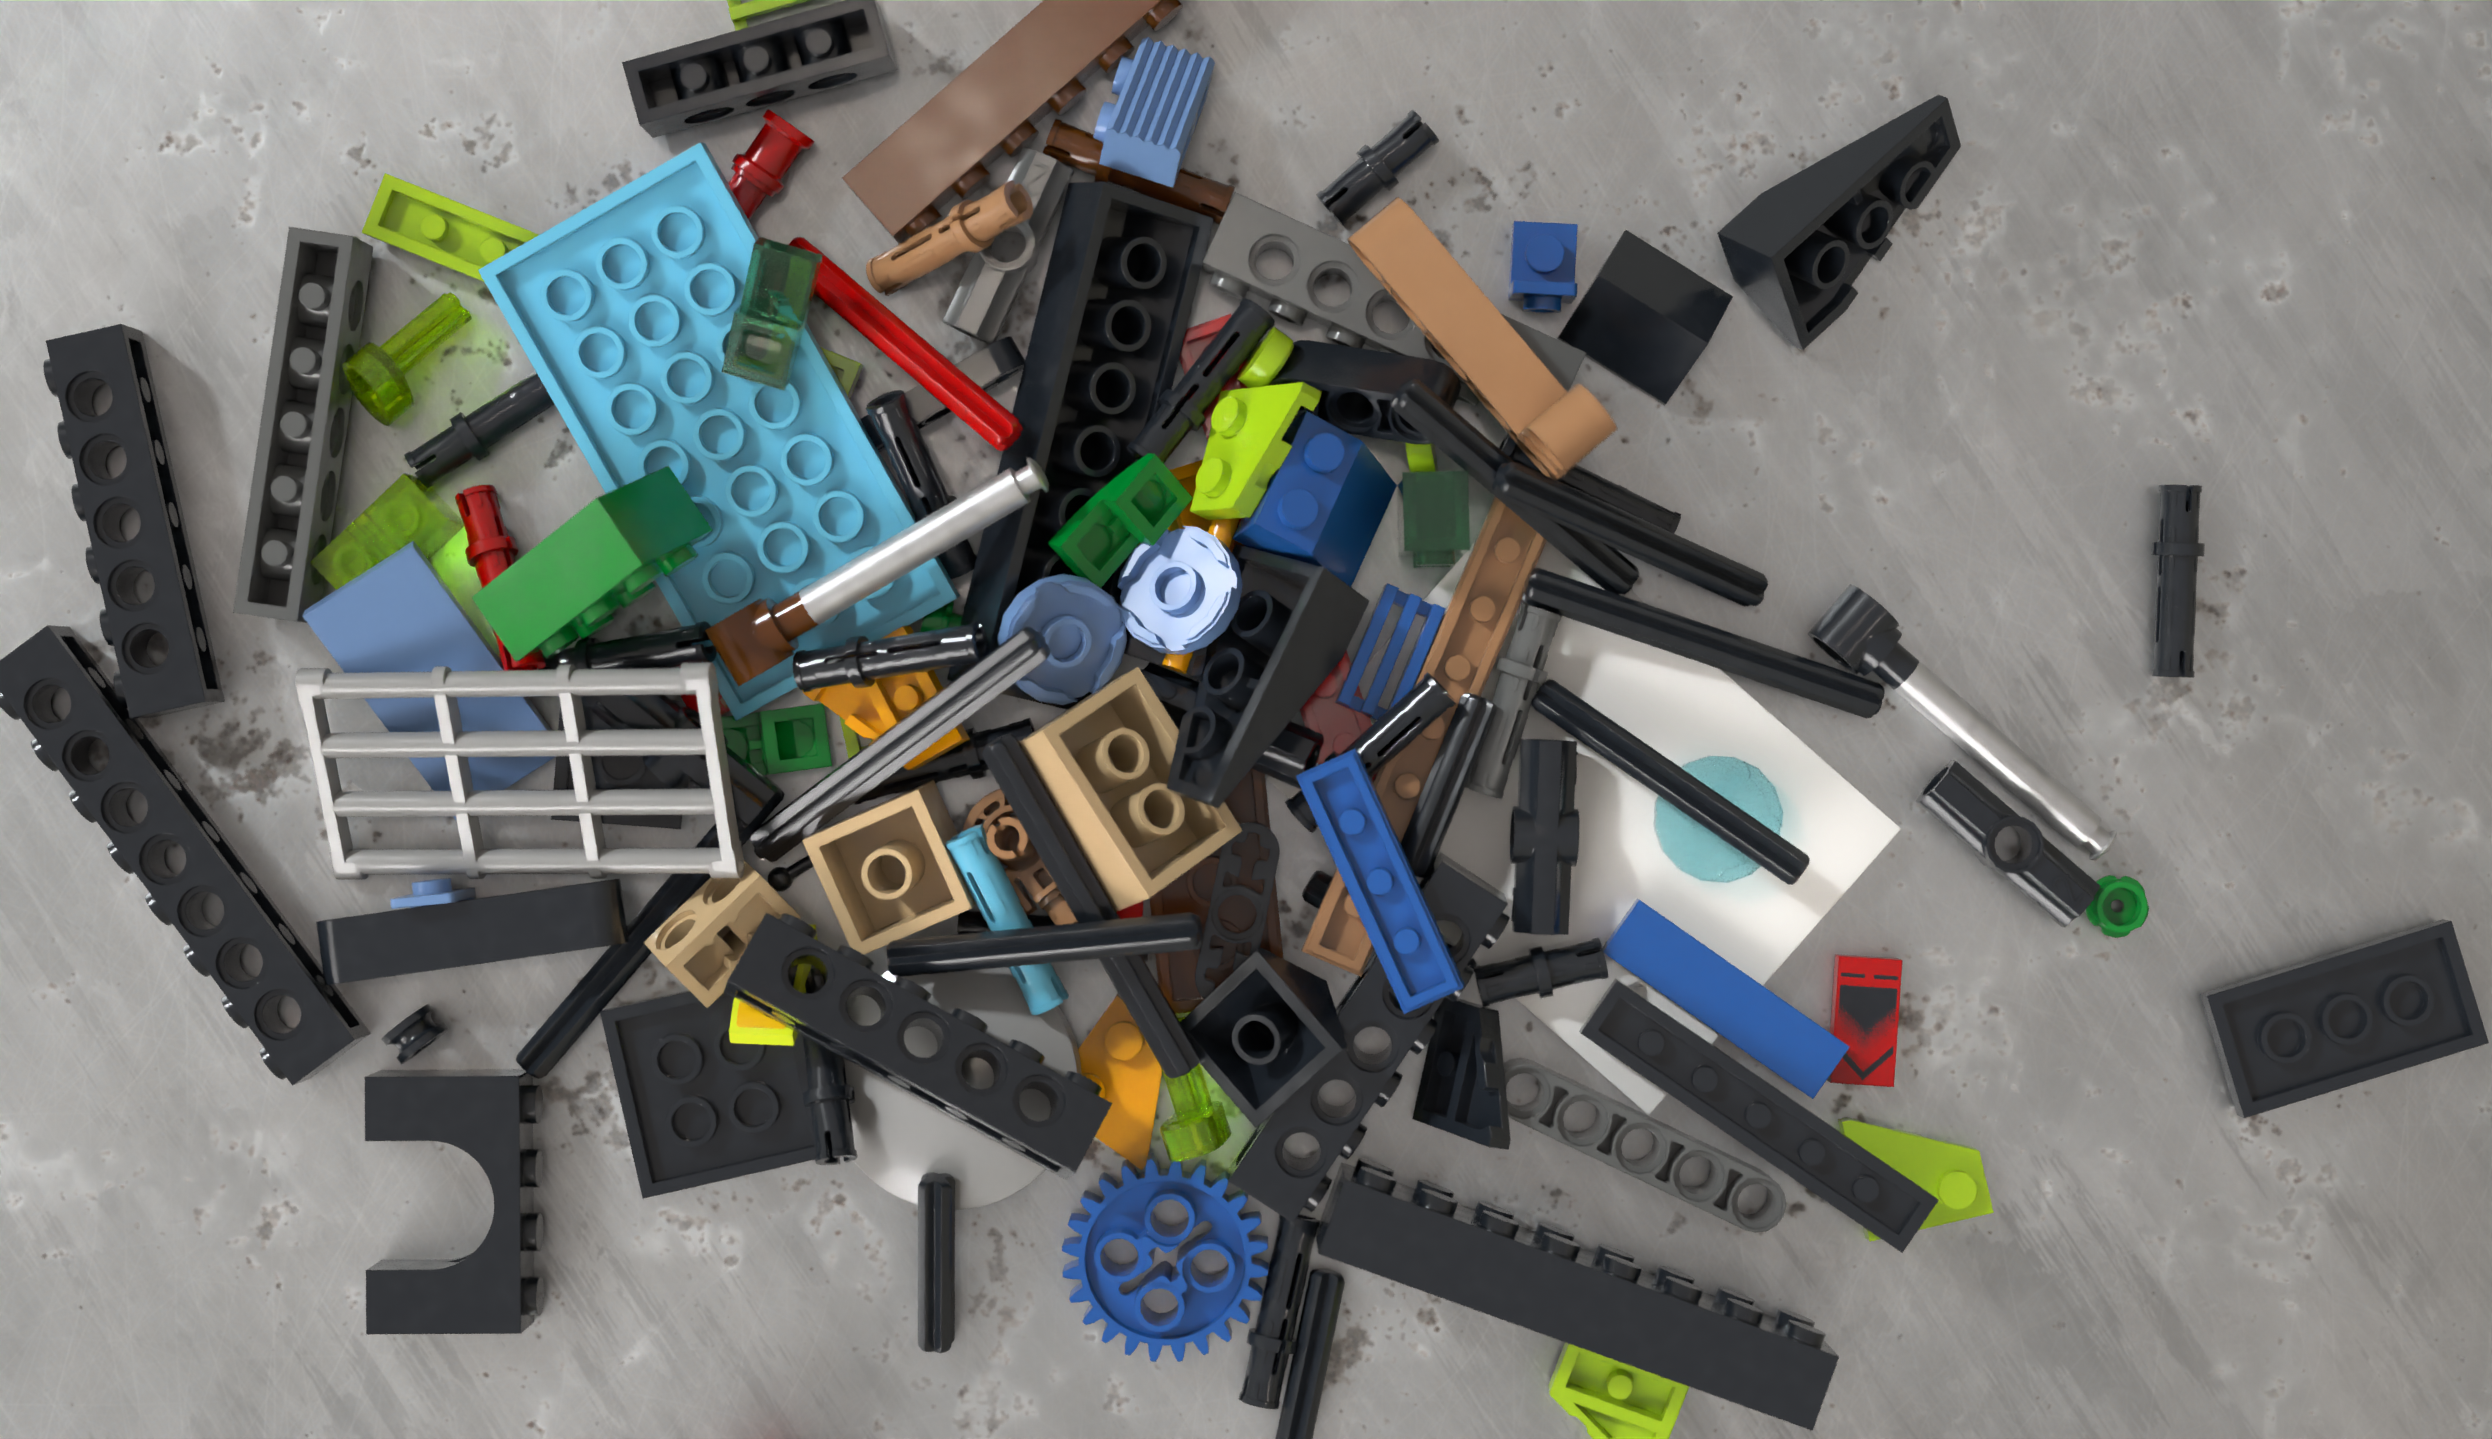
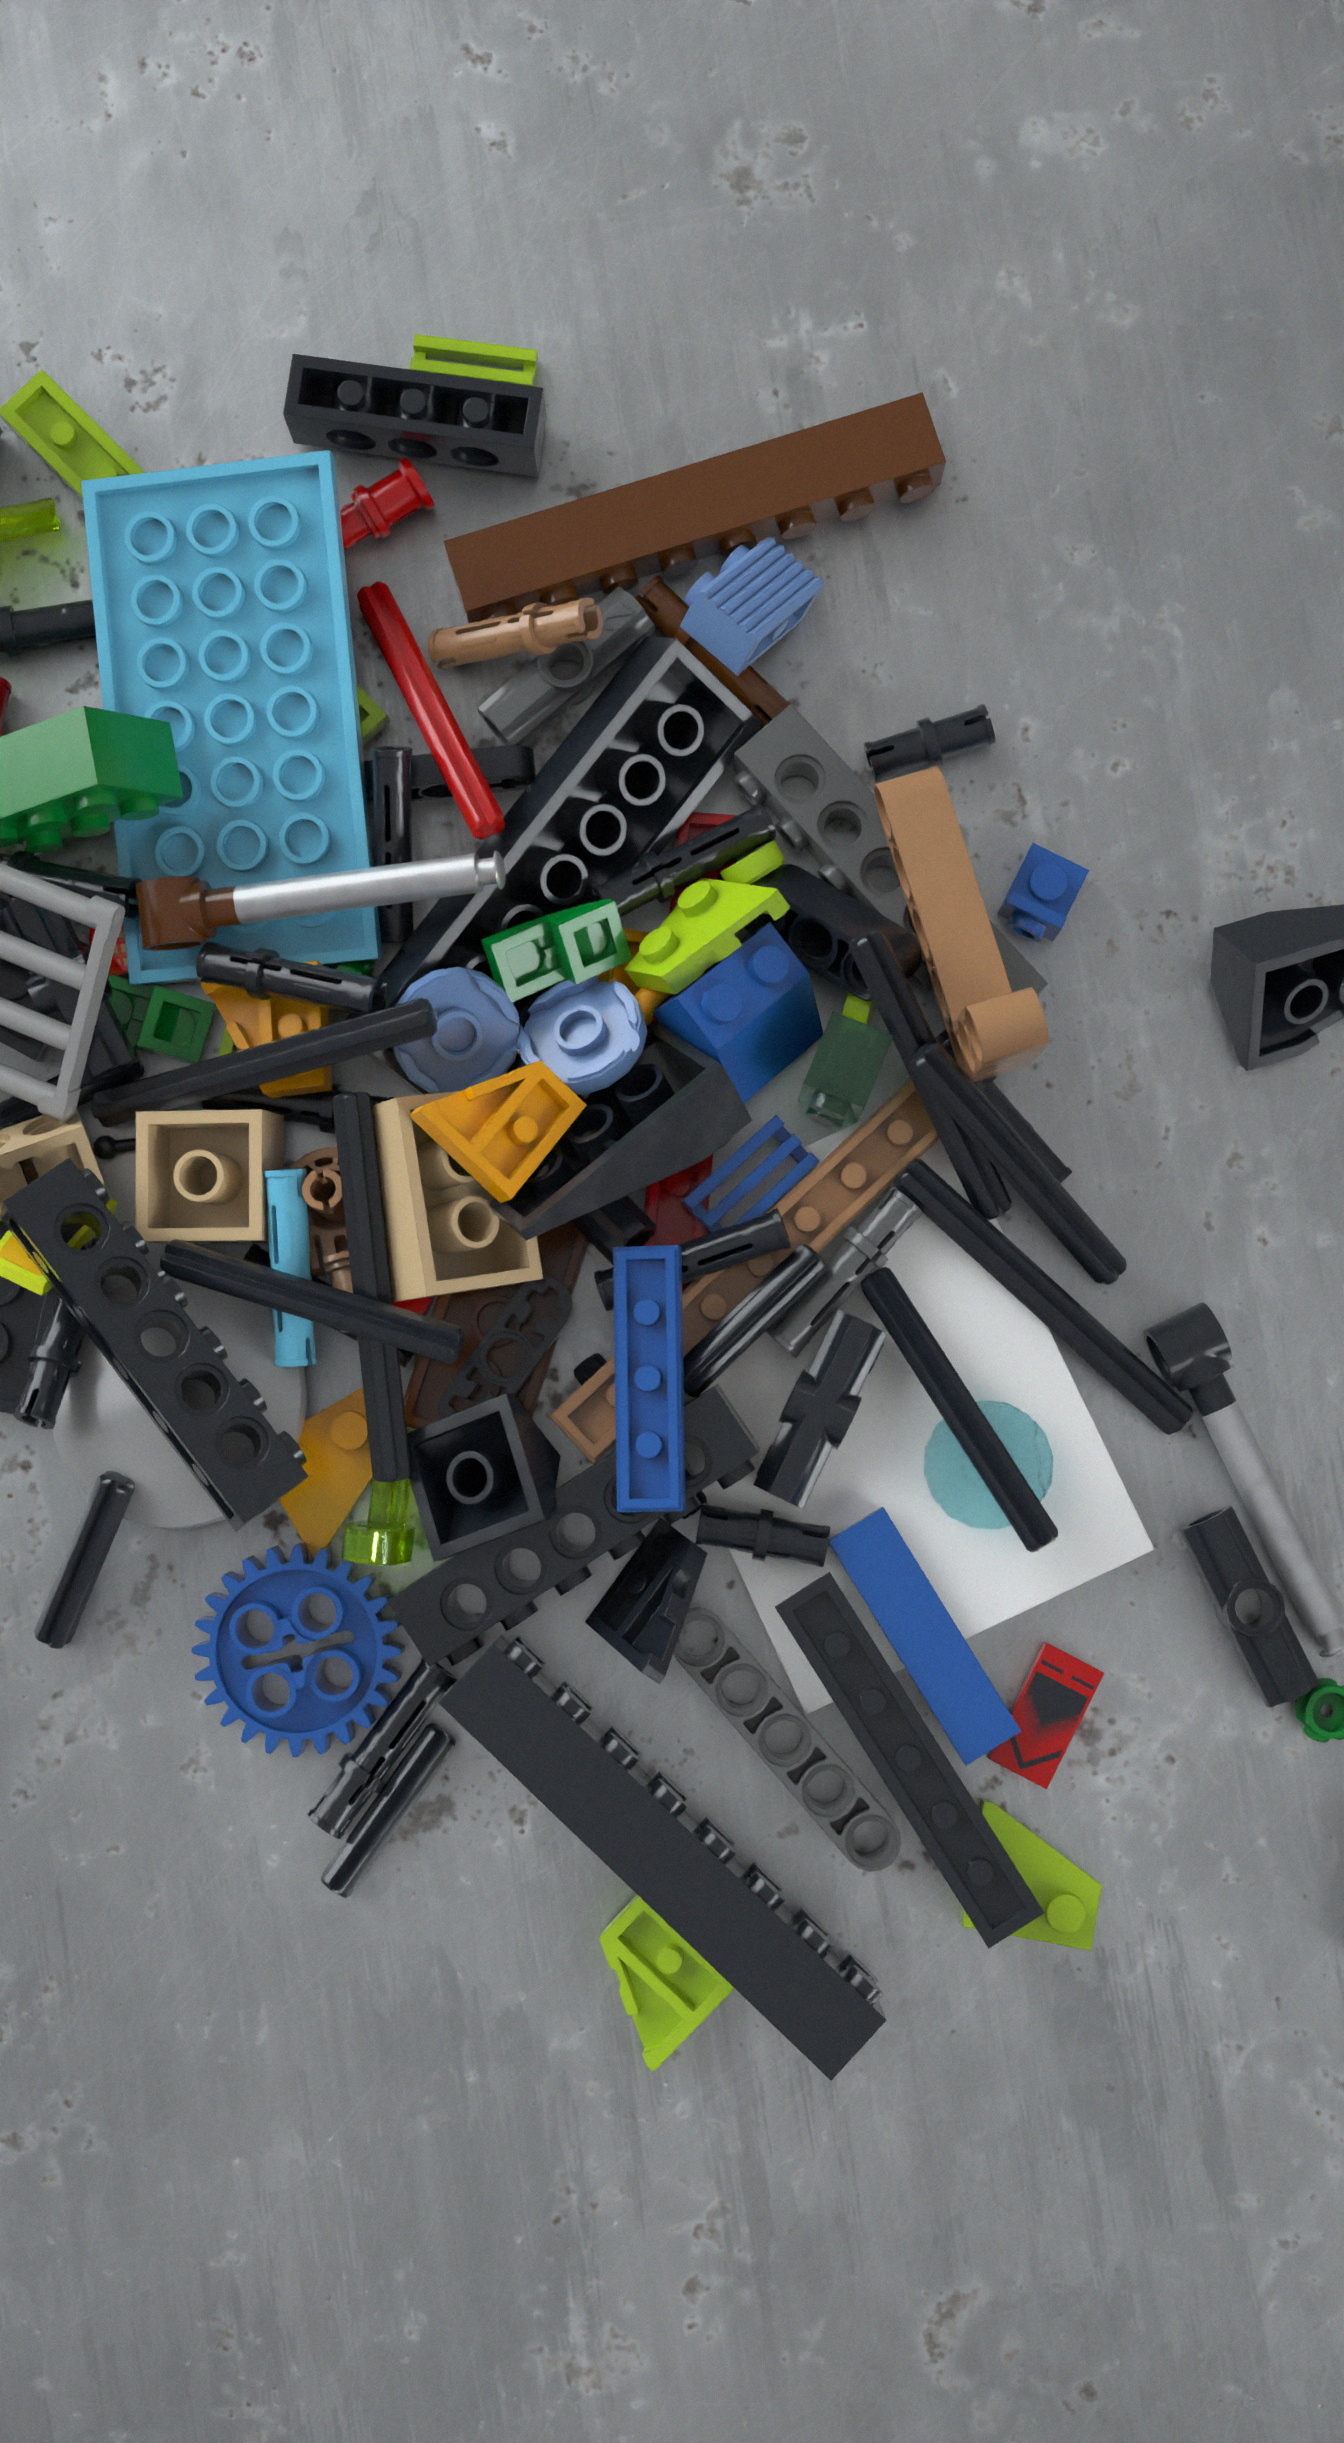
camera: 30 degrees right, 5 degrees down
clear green slope [722,237,823,390] -> none
black slope [1557,229,1733,405] -> none
none -> light orange wing [409,1060,586,1203]

